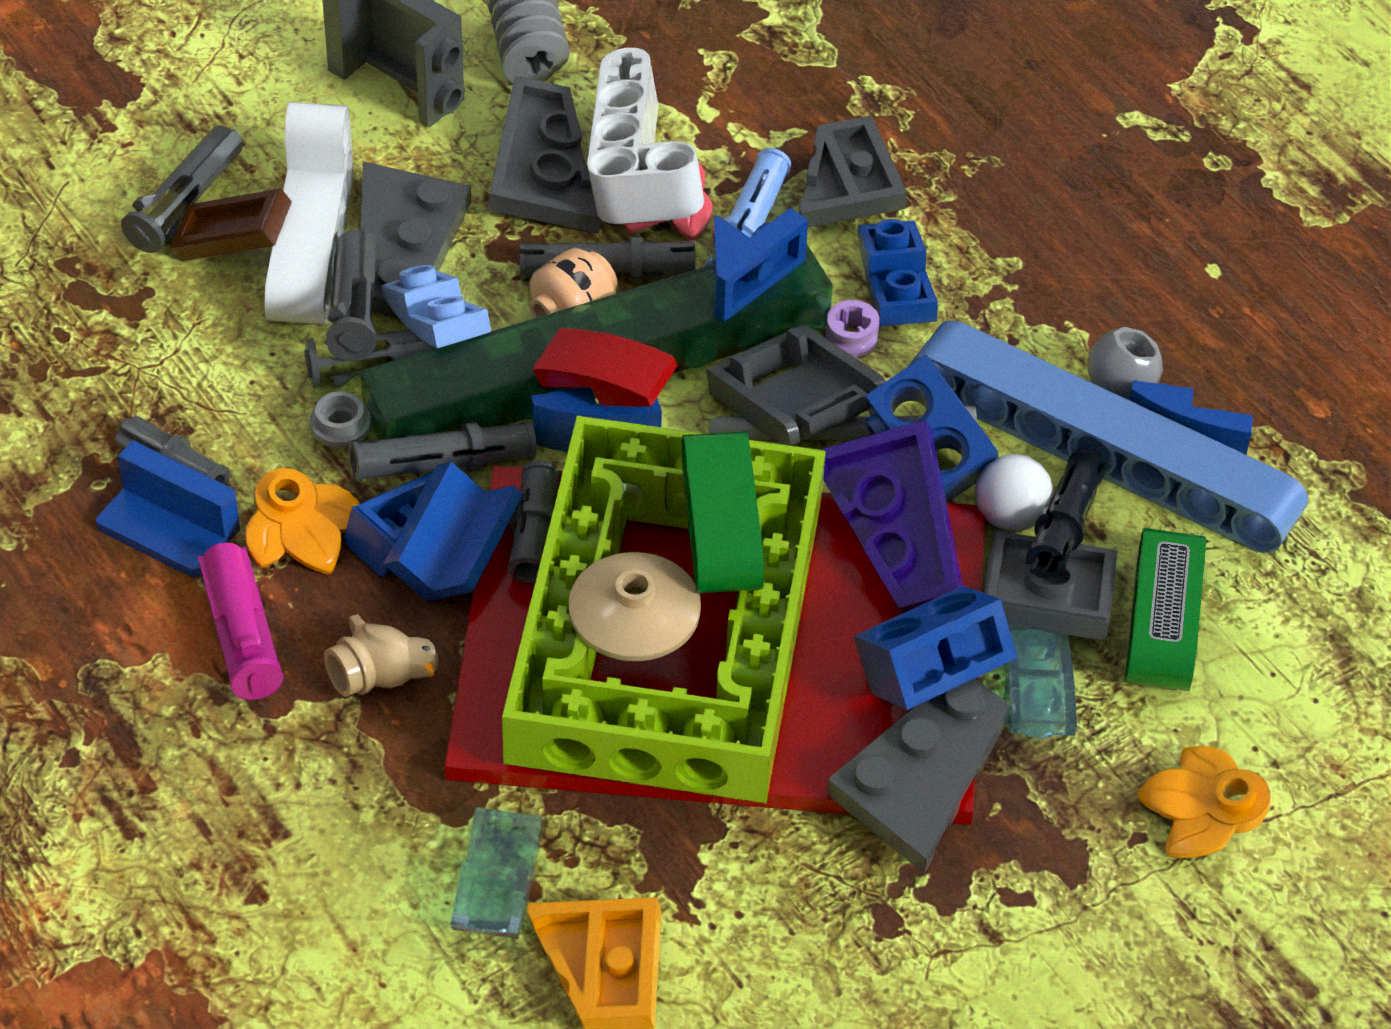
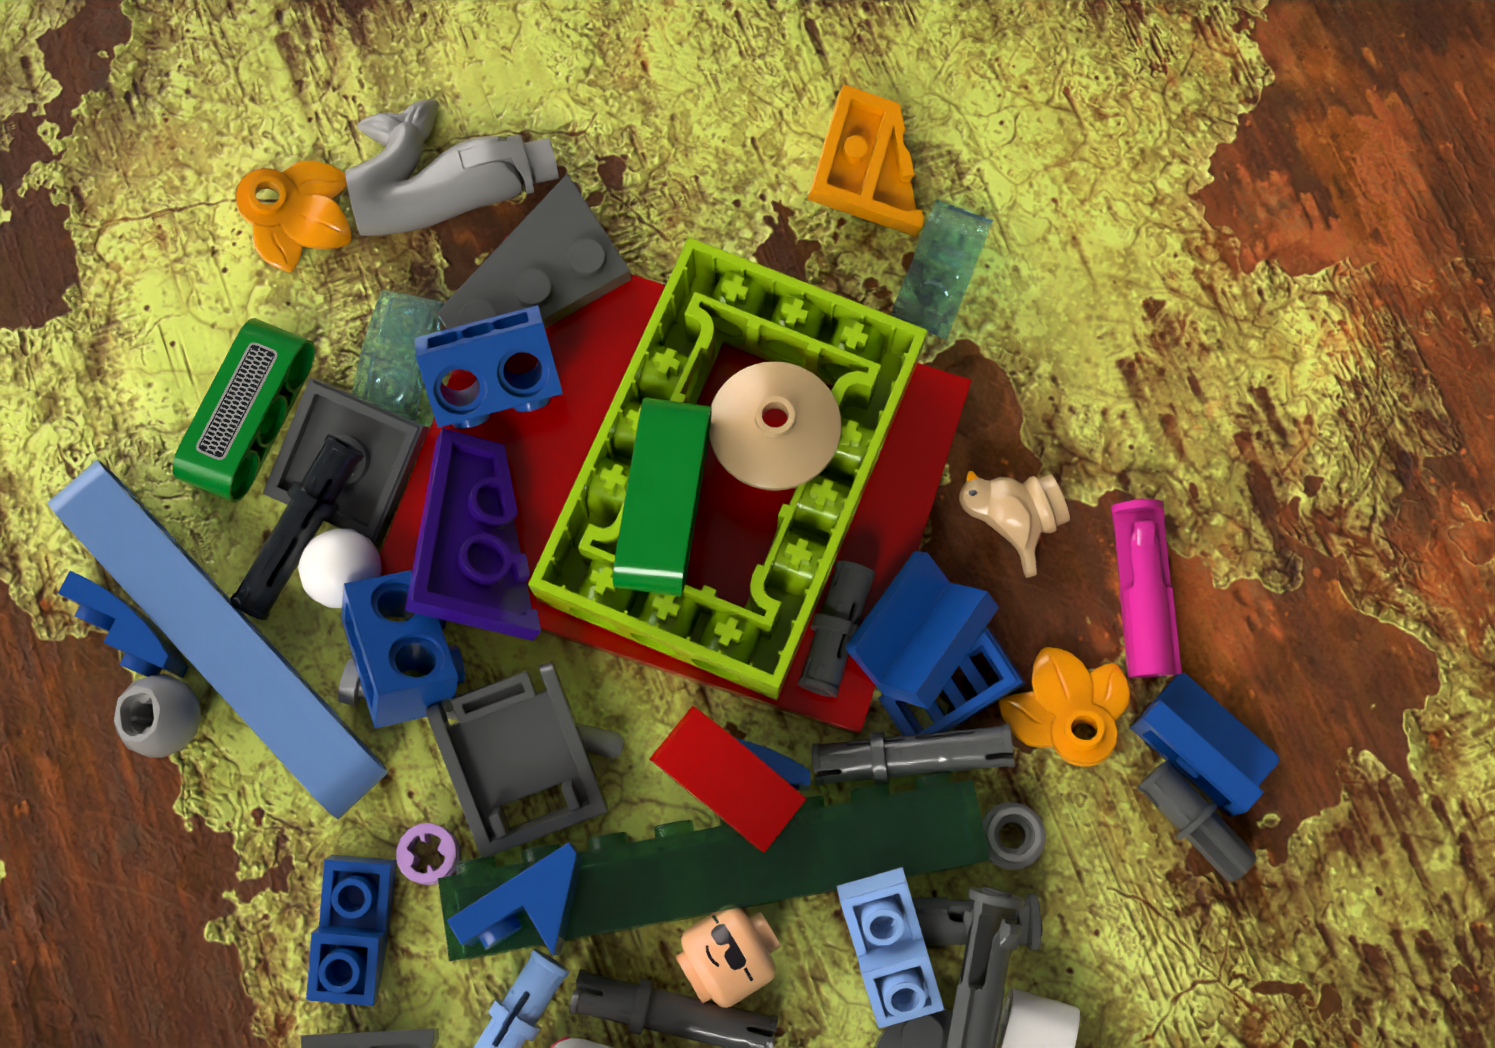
camera: 165 degrees left, 25 degrees up
none -> light grey piece [345,99,559,236]

